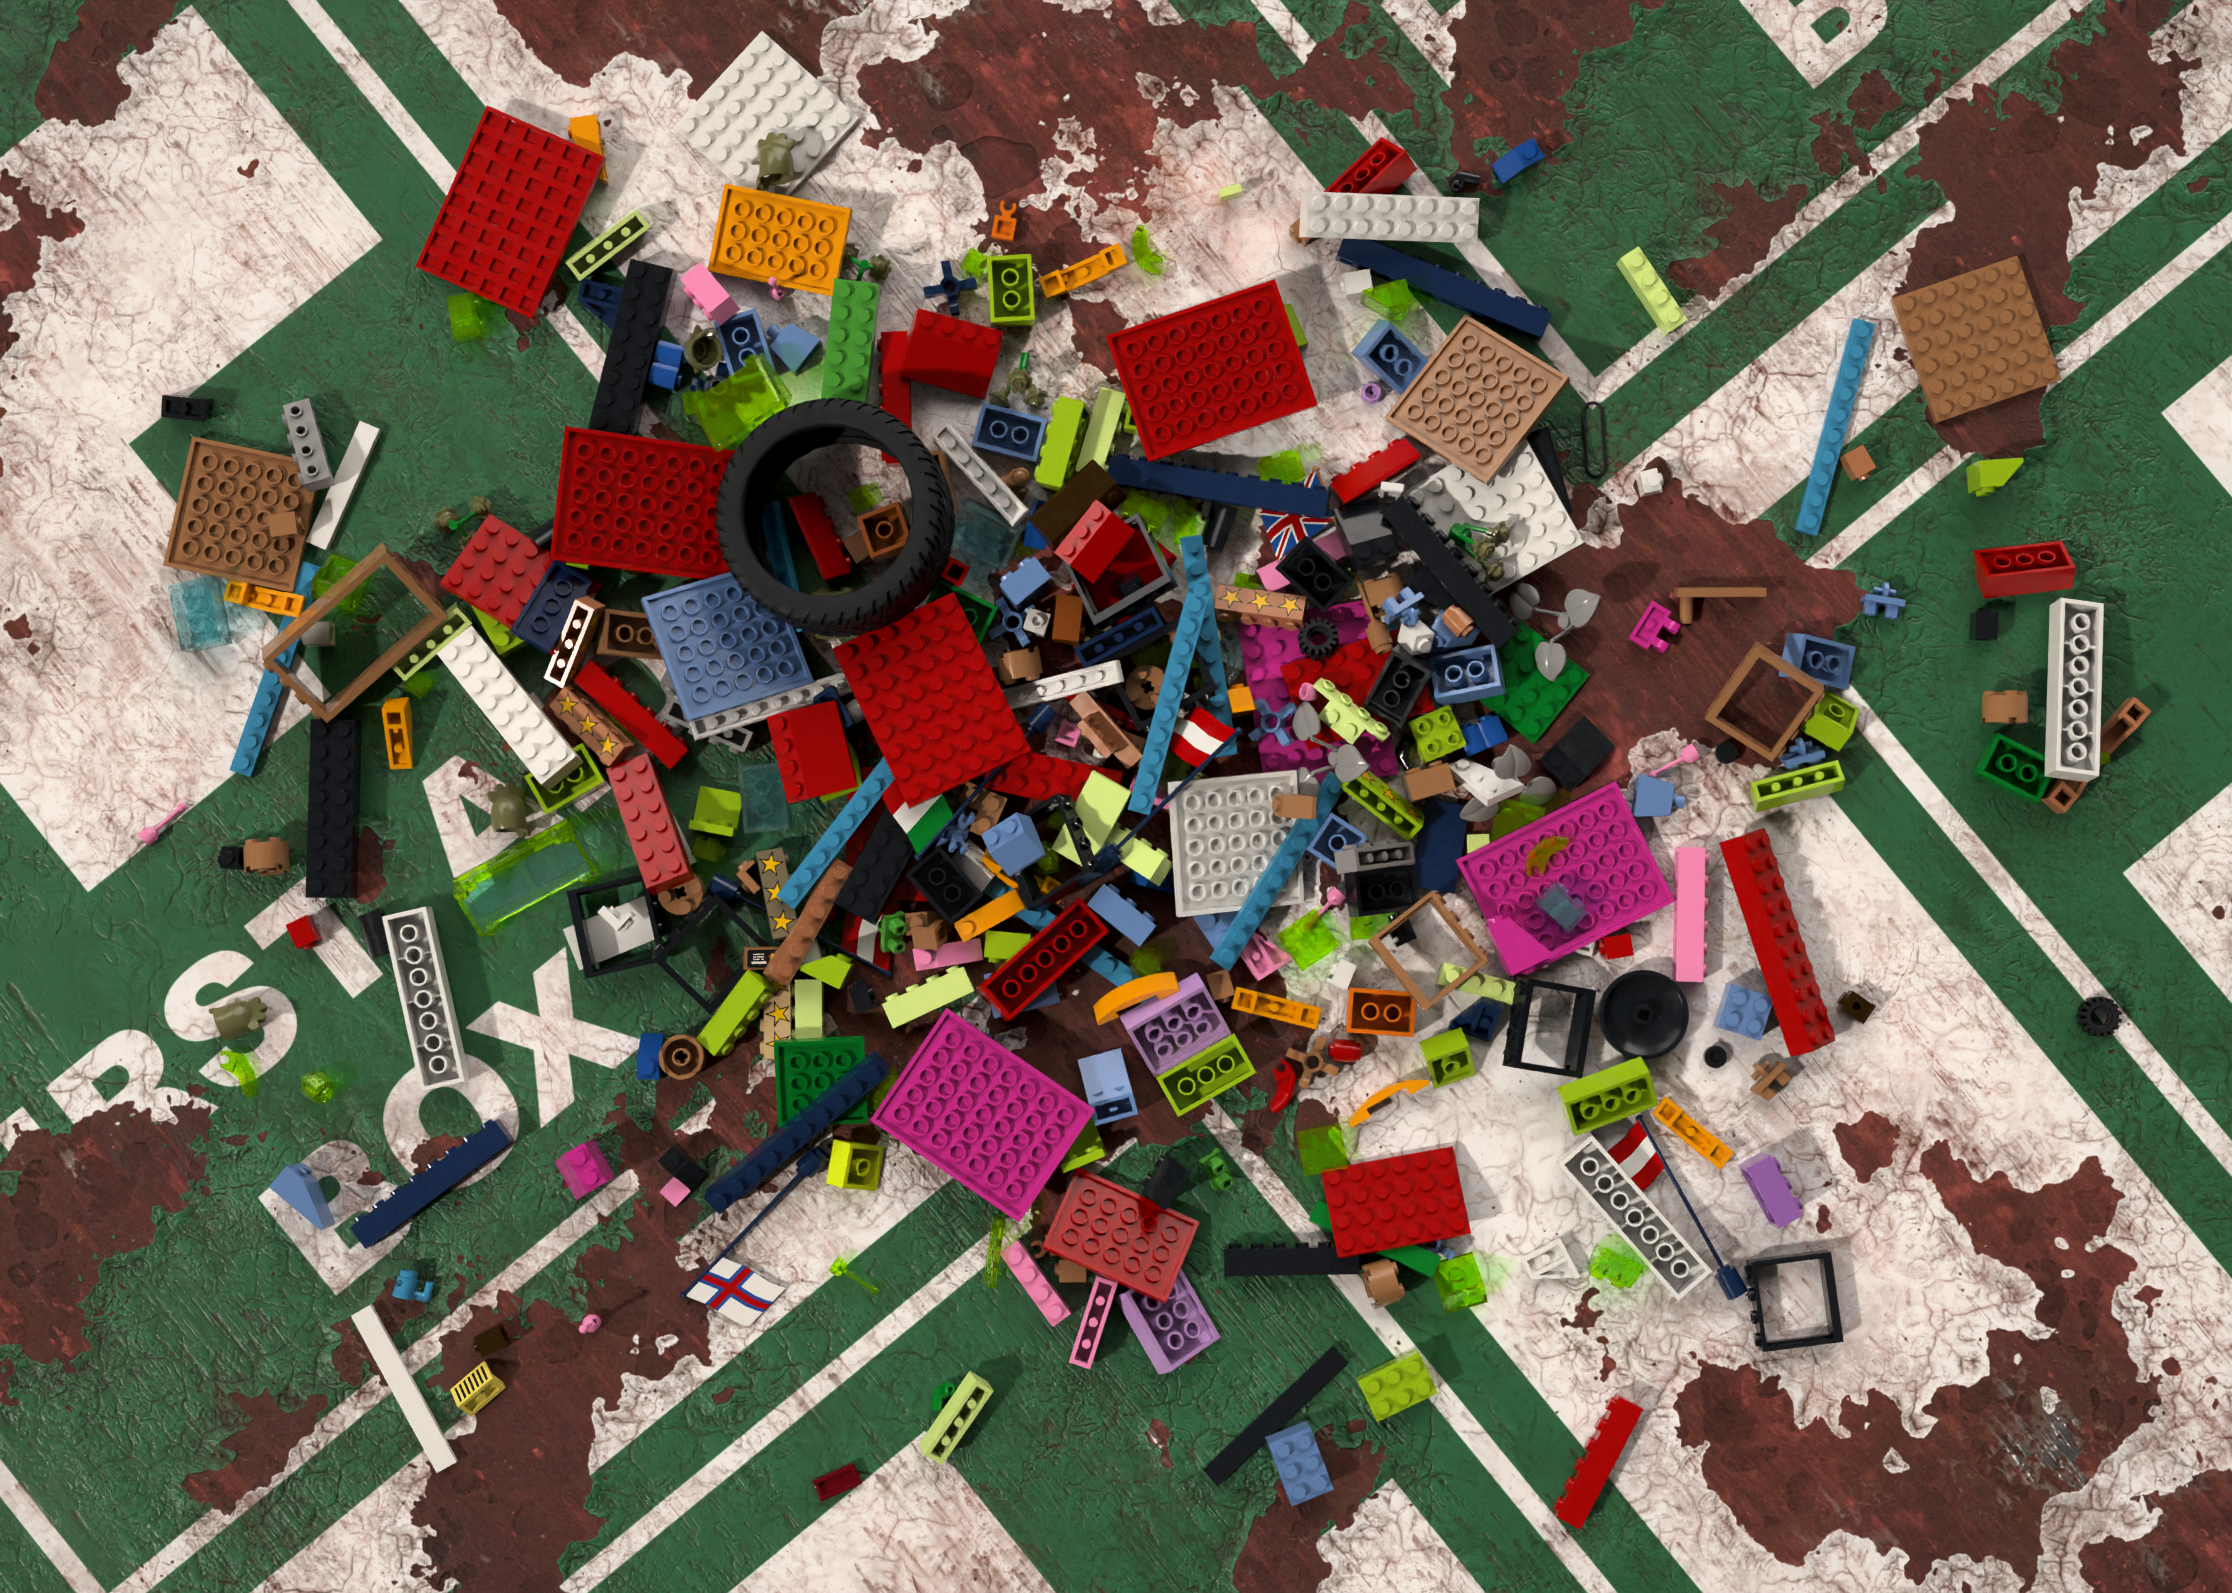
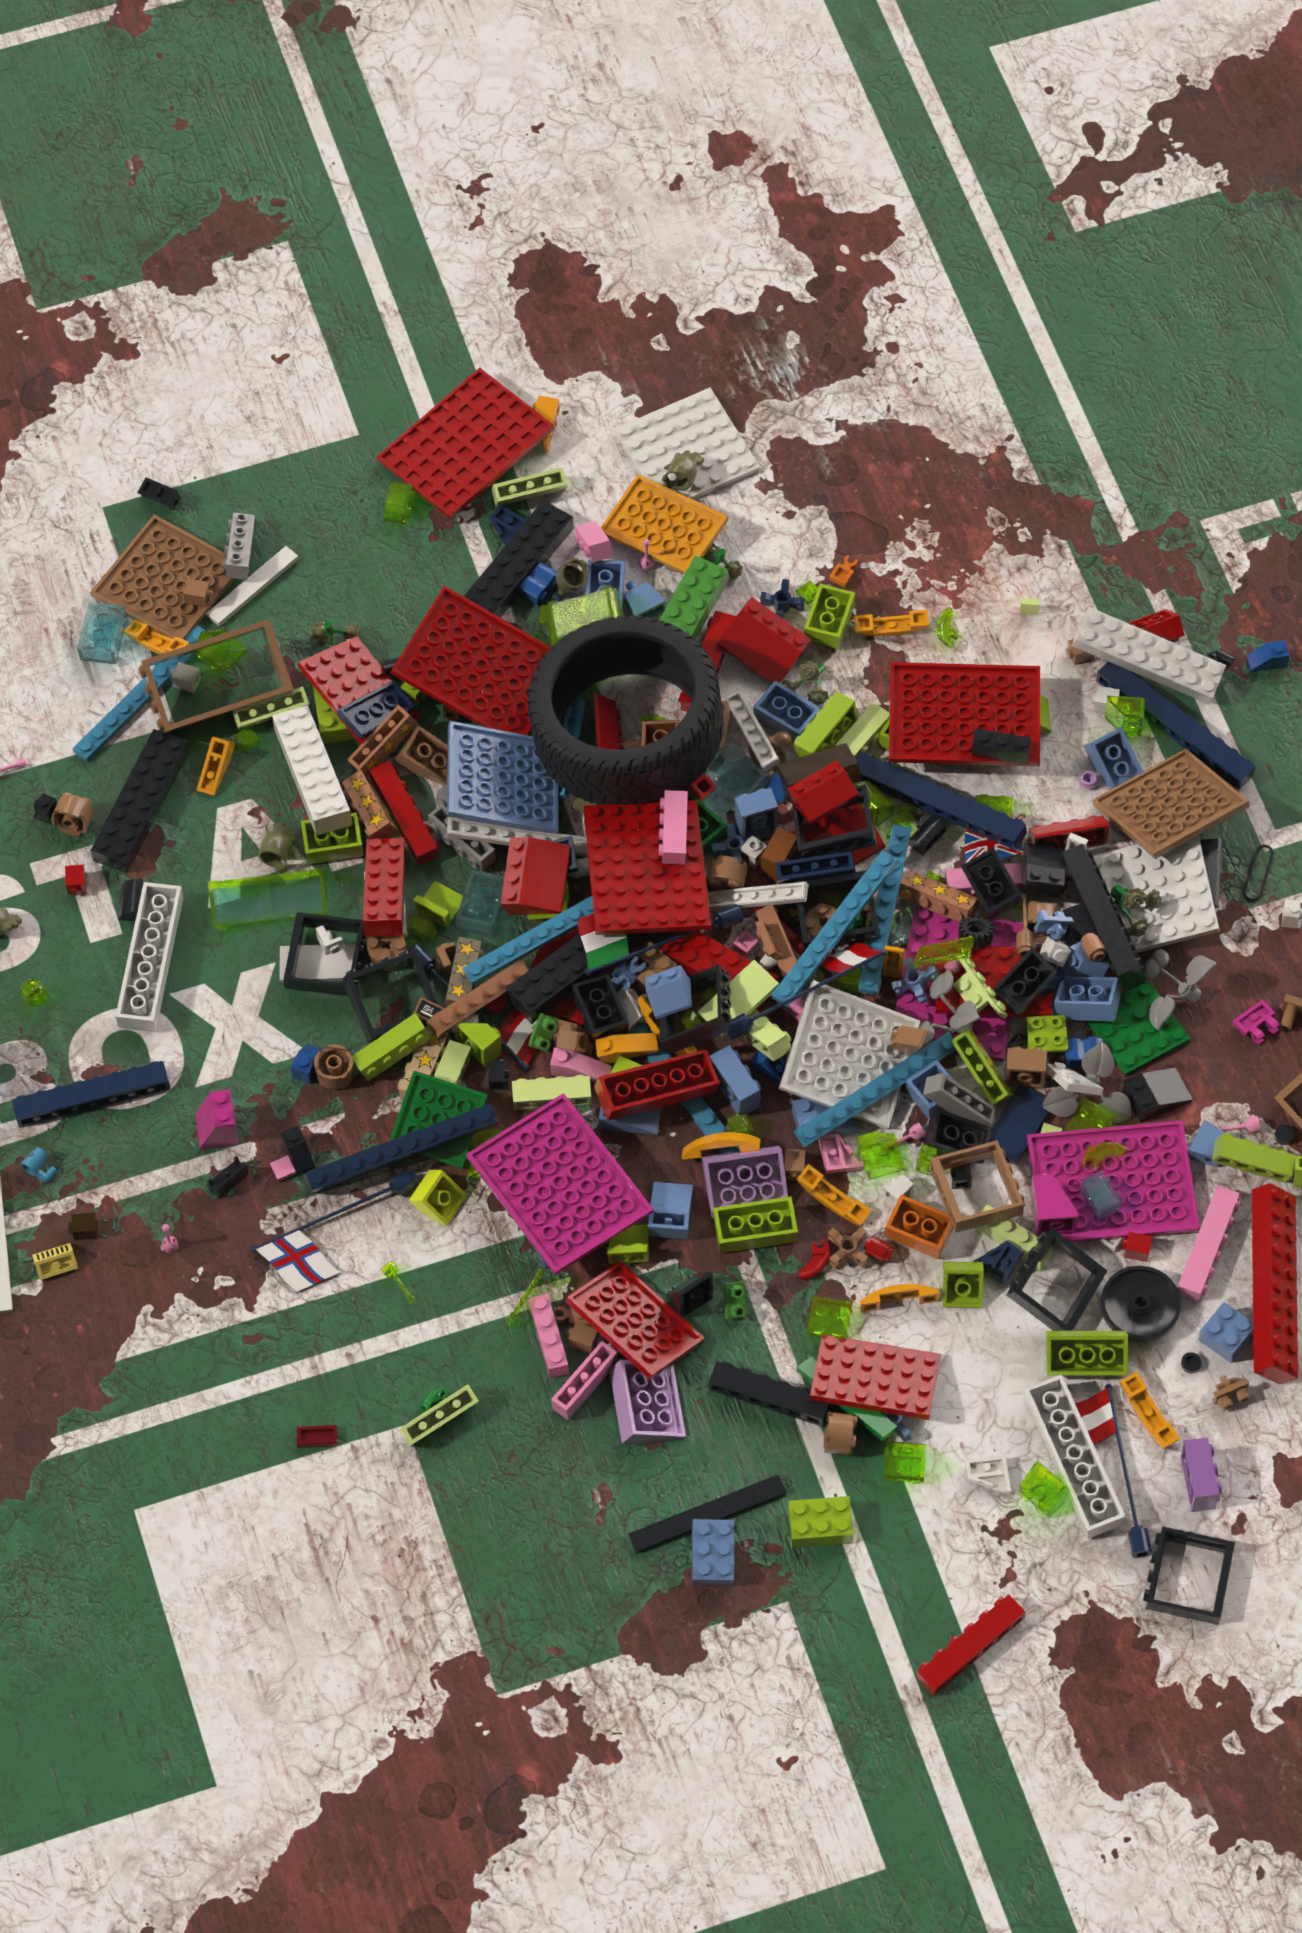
camera: 15 degrees right, 25 degrees down
none -> black hinge [206,1156,249,1199]
none -> bright pink brick [659,790,688,864]
none -> clear neon green window [913,936,974,968]
none -> black brick [971,728,1032,765]
none -> lime brick [1212,1133,1295,1183]

